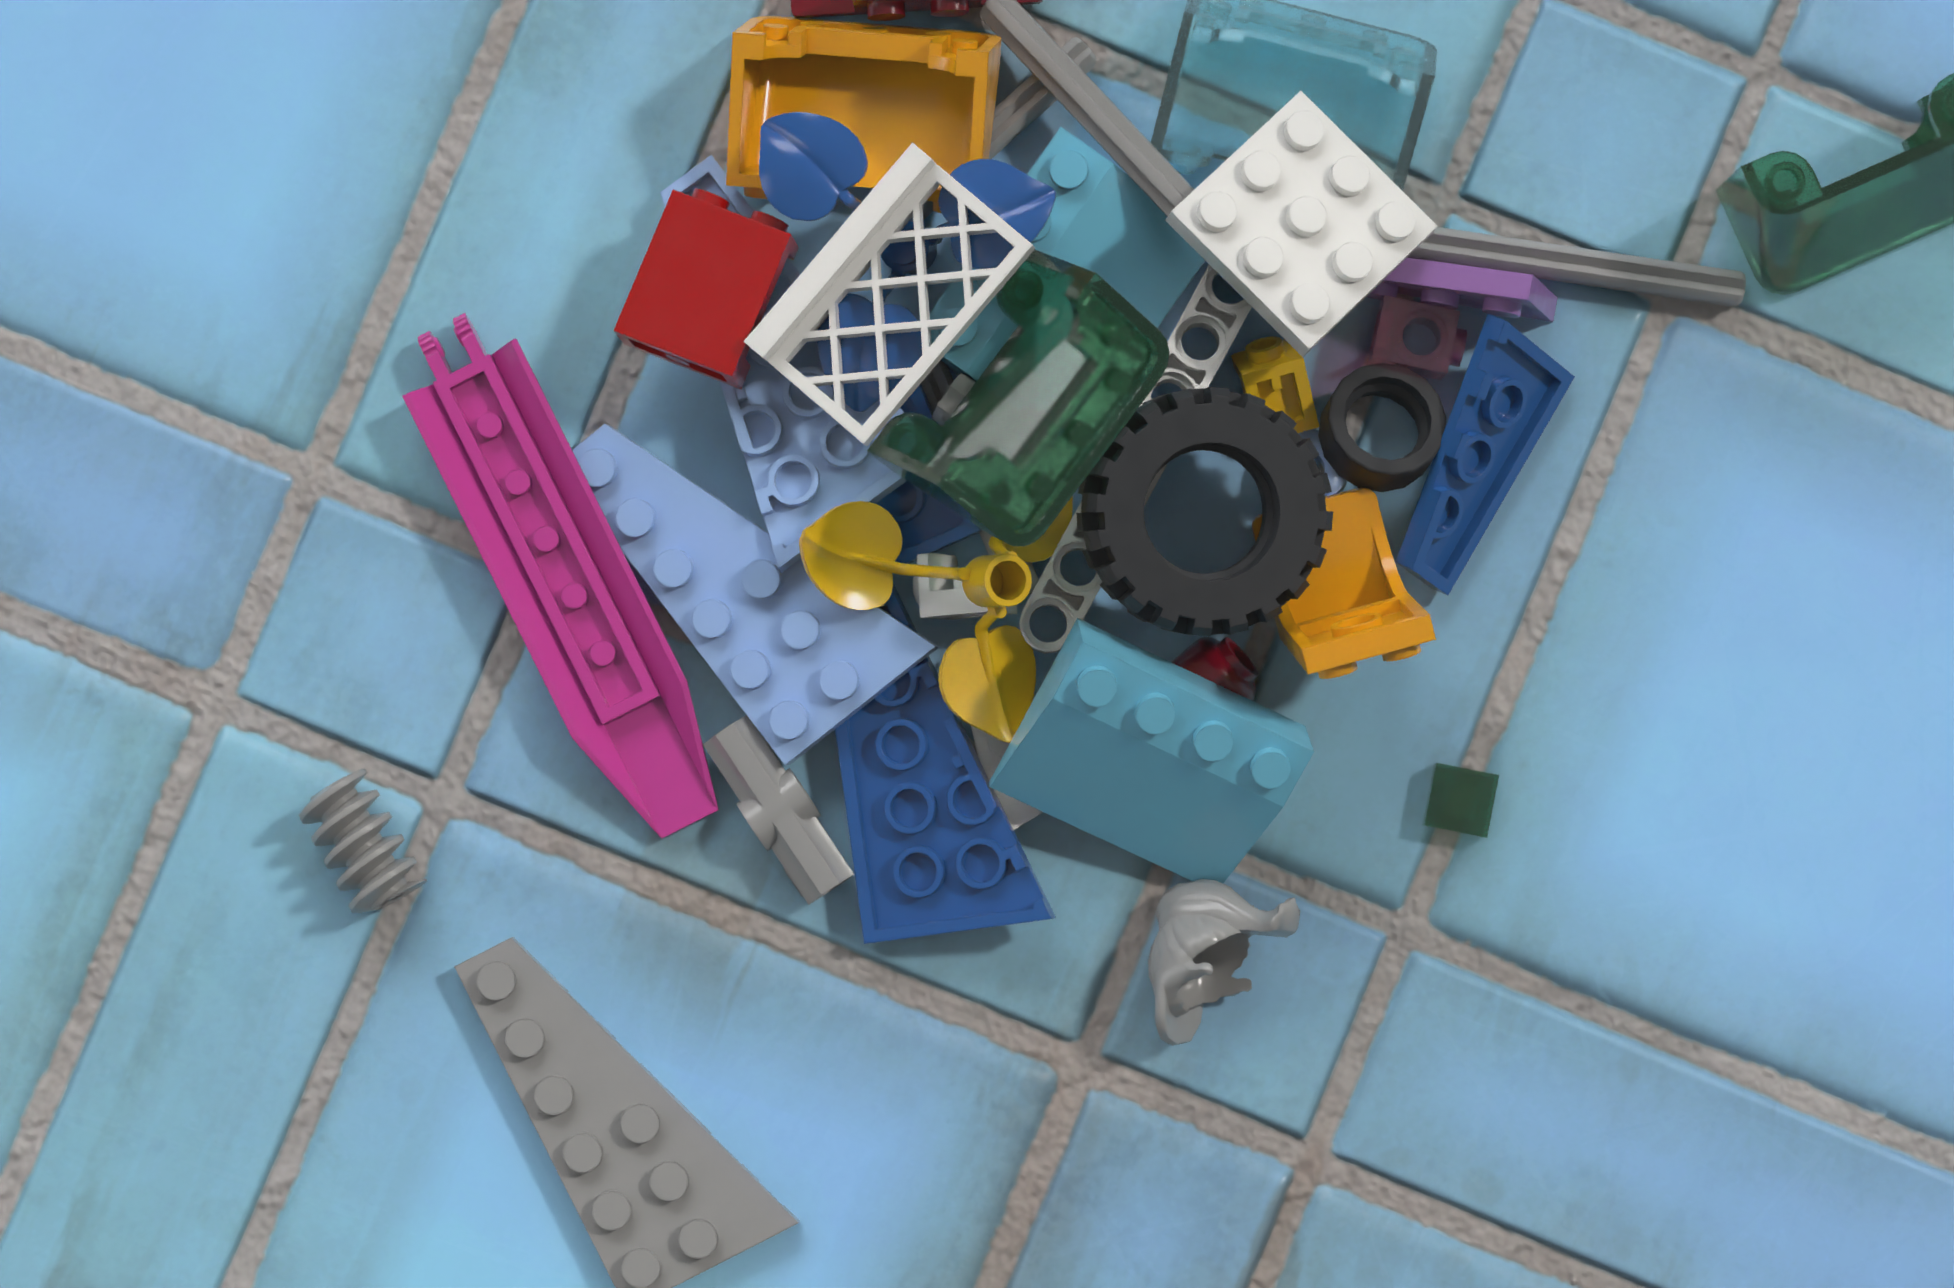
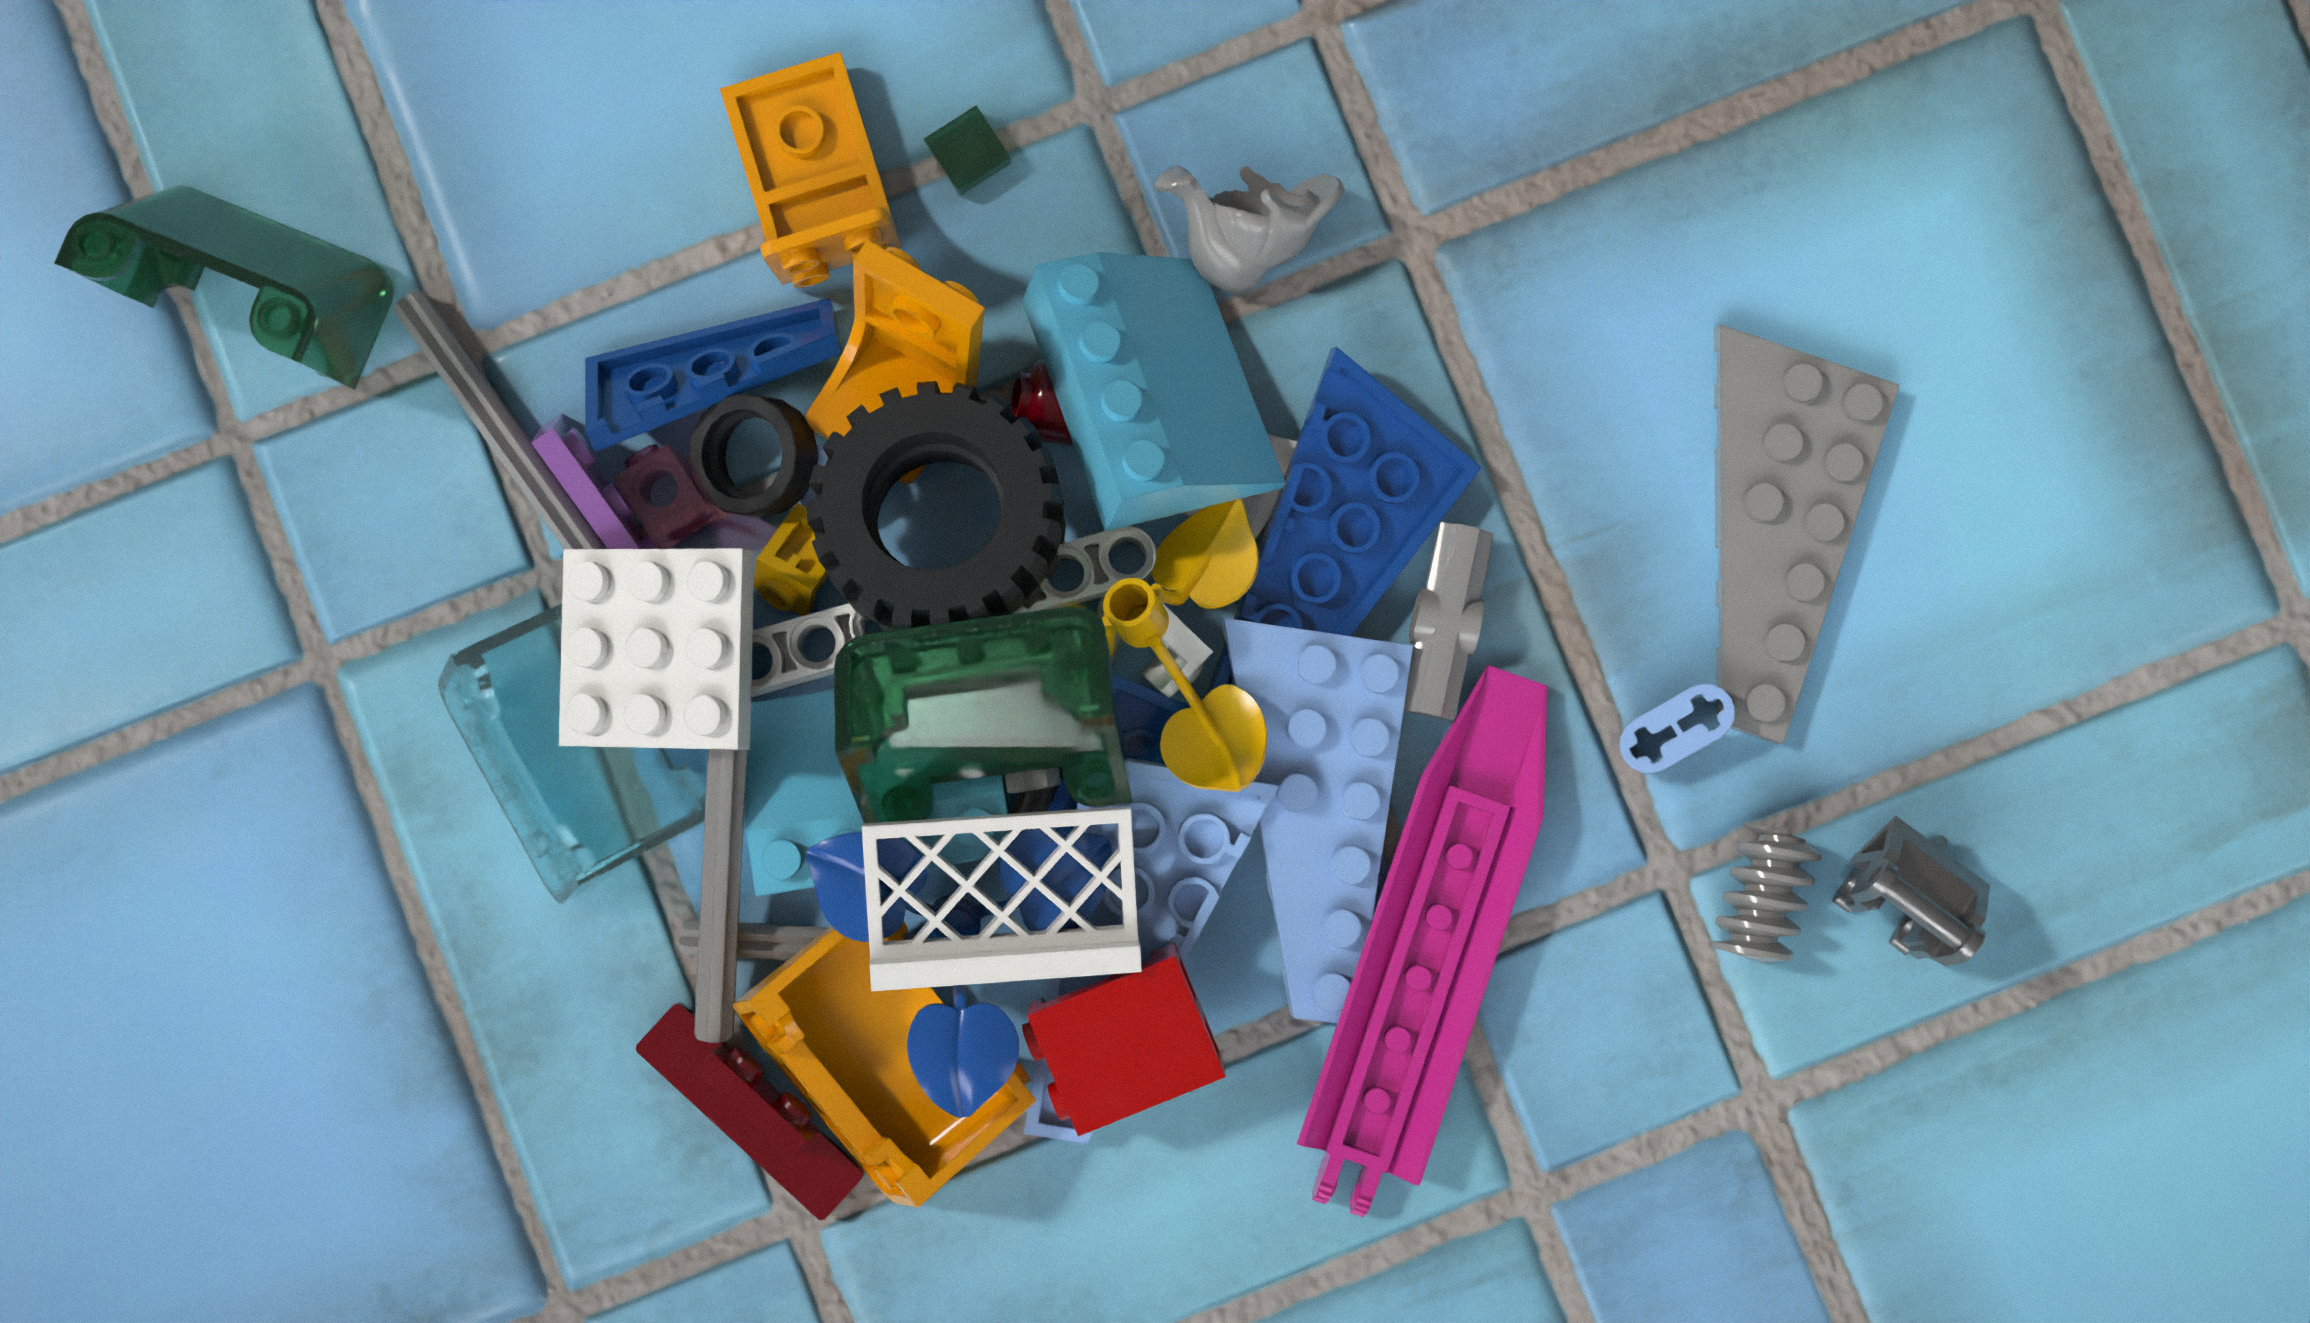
camera: 140 degrees left, 0 degrees up
none -> light orange bracket [720,52,902,288]
none -> light blue beam [1620,684,1735,774]
none -> flat silver piece [1832,816,1990,966]

